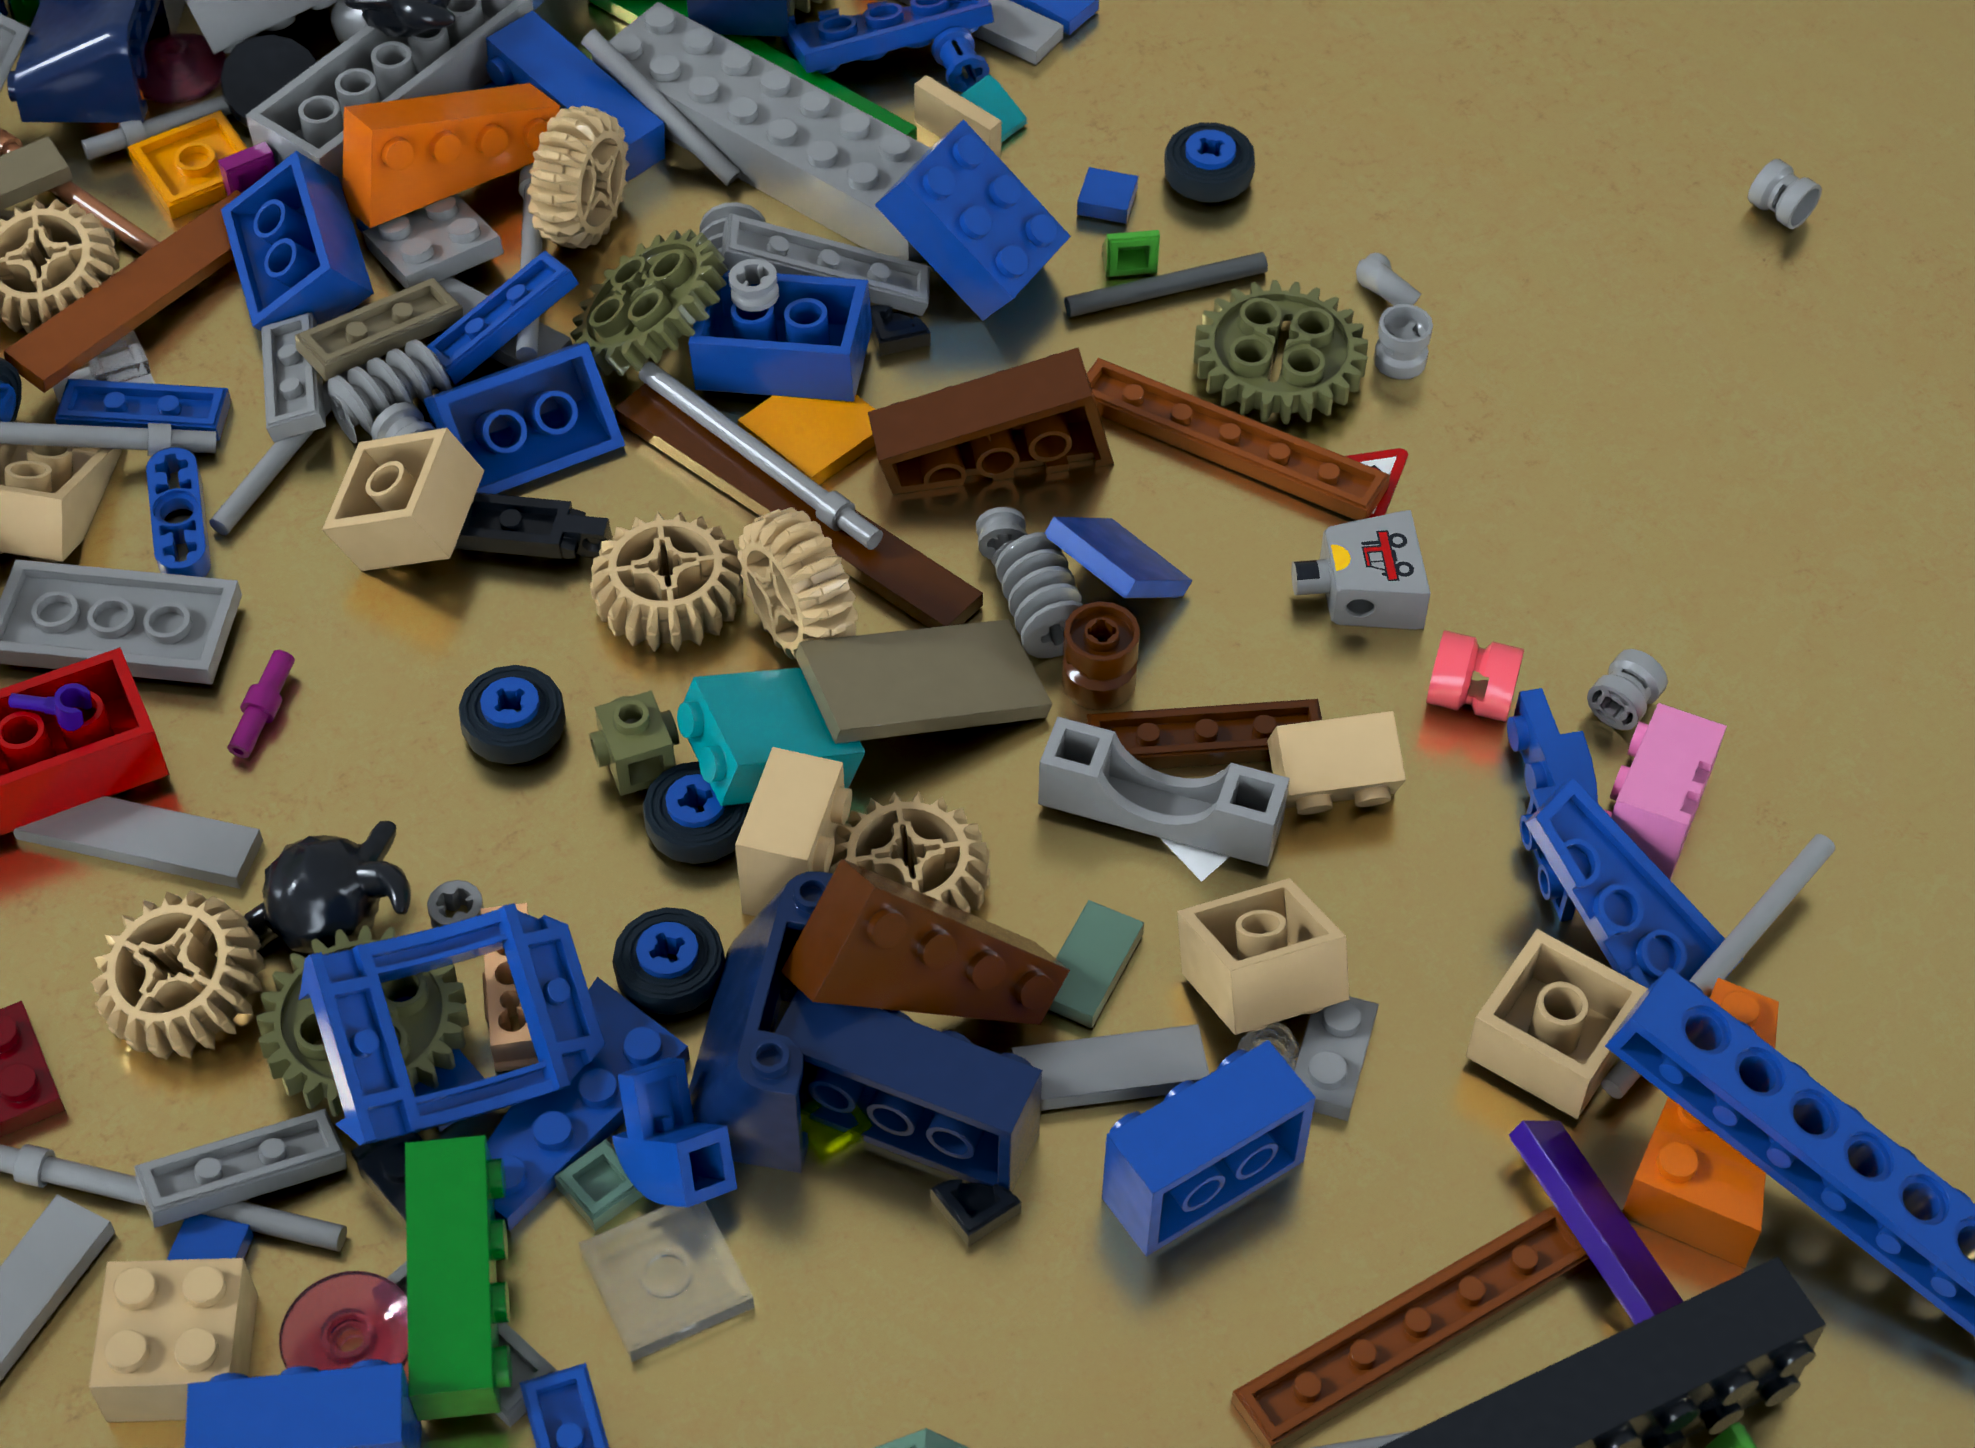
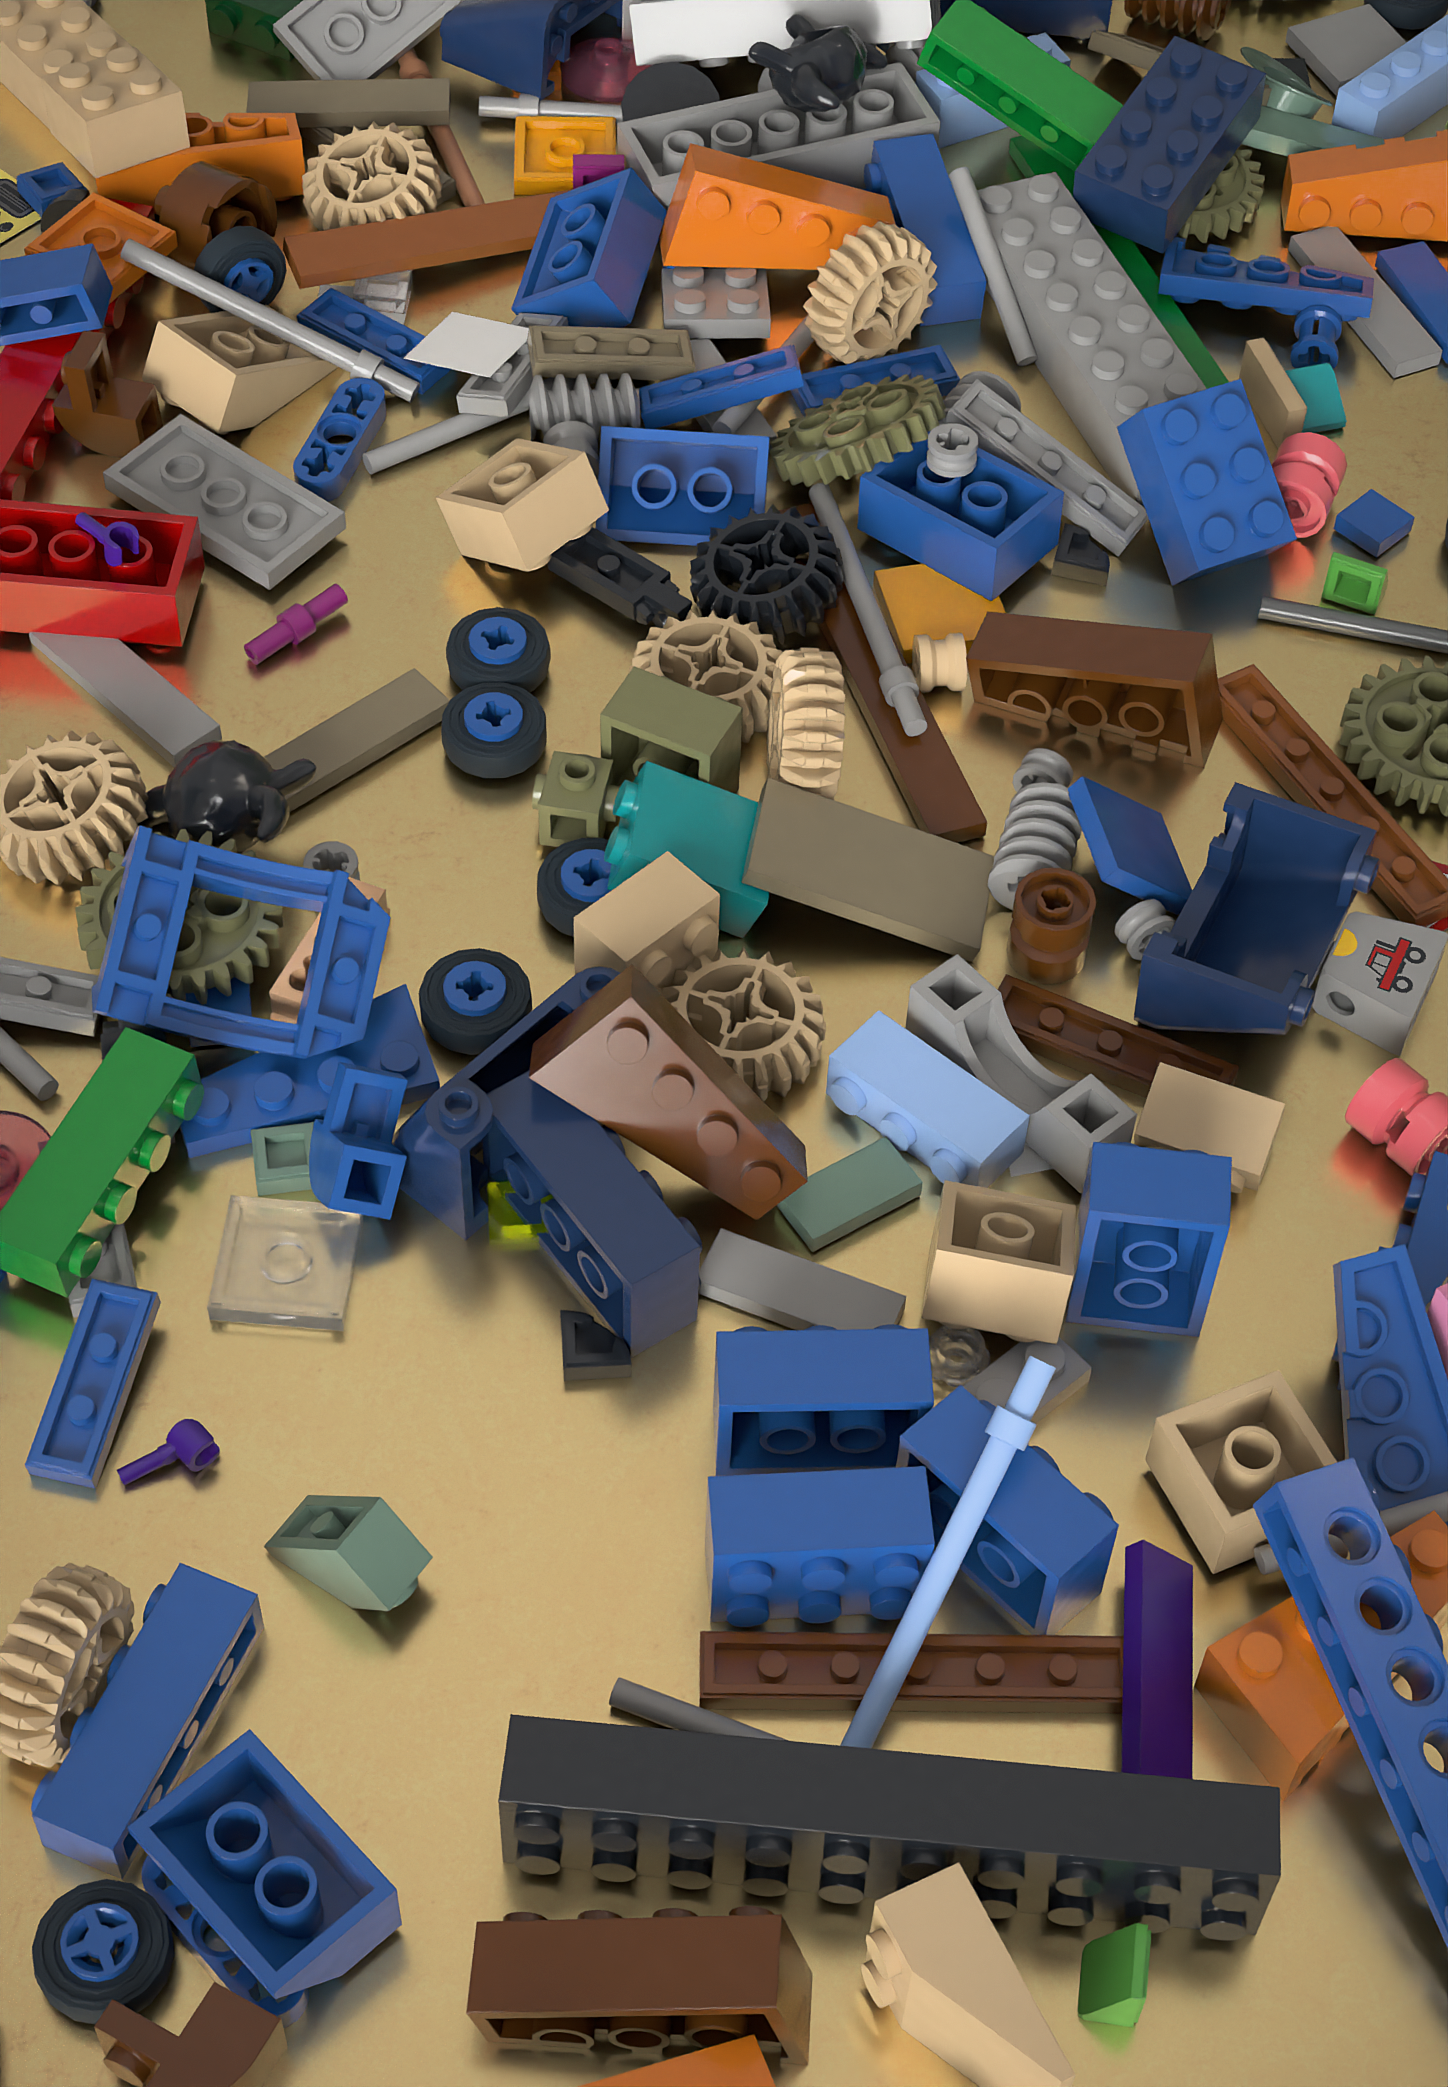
camera: 30 degrees right, 0 degrees up
none -> dark tan tile [264,668,450,812]
none -> white sticker [404,312,529,378]
none -> black wheel [446,607,551,693]
none -> olive brick [600,666,743,794]
none -> black gear [690,504,844,645]
none -> blue brick [705,1466,935,1627]
none -> blue tile [790,345,960,417]
none -> light blue brick [826,1010,1030,1188]
none -> light blue bar [840,1356,1056,1748]
none -> blue brick [896,1385,1119,1635]
none -> tan wheel [912,633,967,693]
none -> blue brick [1065,1142,1232,1337]
none -> light grey bush [1114,899,1175,960]
none -> dark blue windscreen [1134,782,1380,1035]
none -> coral wheel [1271,432,1347,538]

